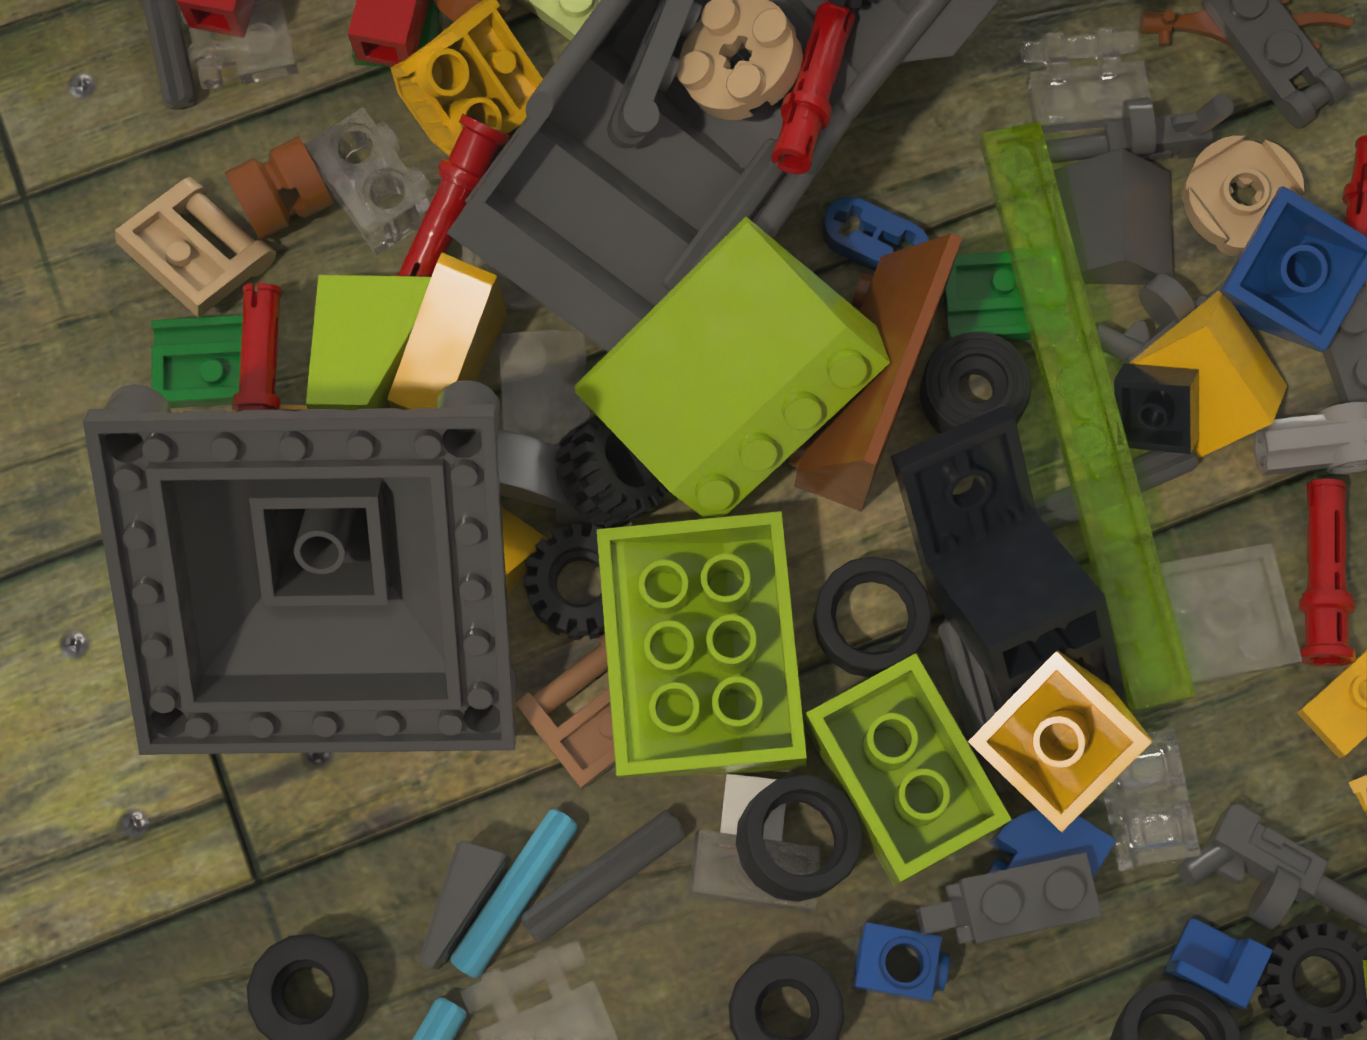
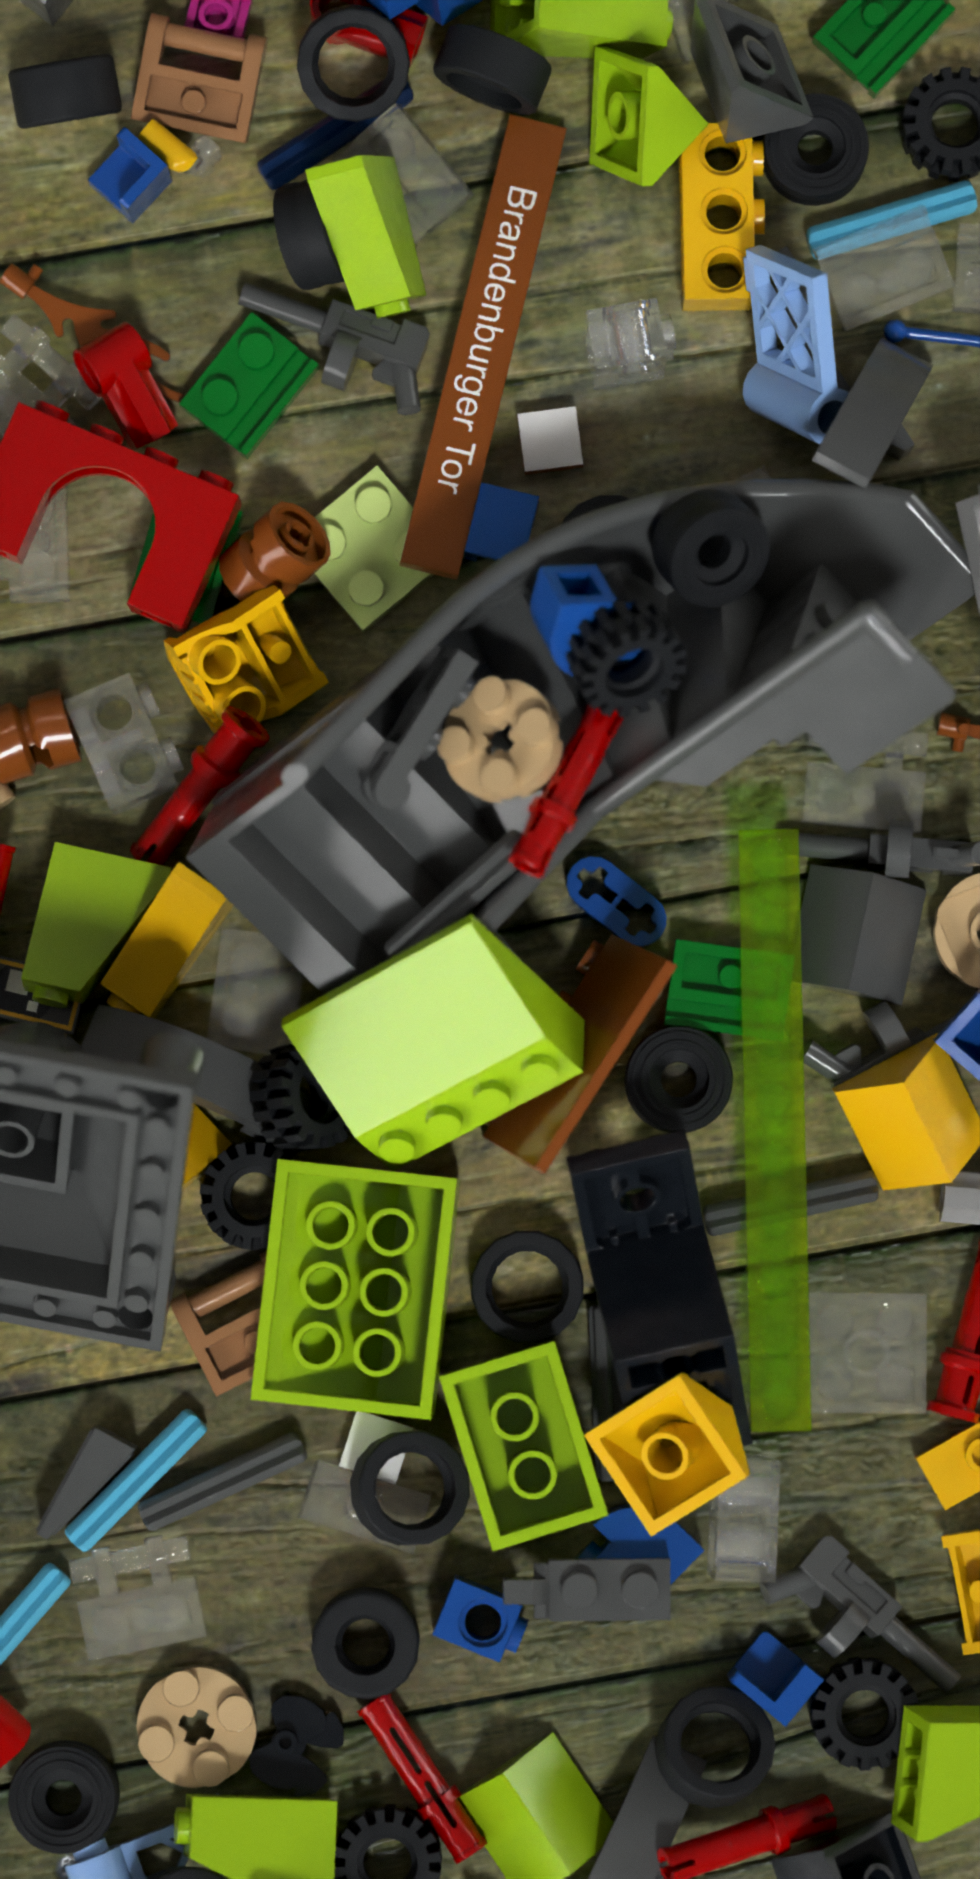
camera: 10 degrees right, 10 degrees up
black piece [1114,363,1199,454] -> none

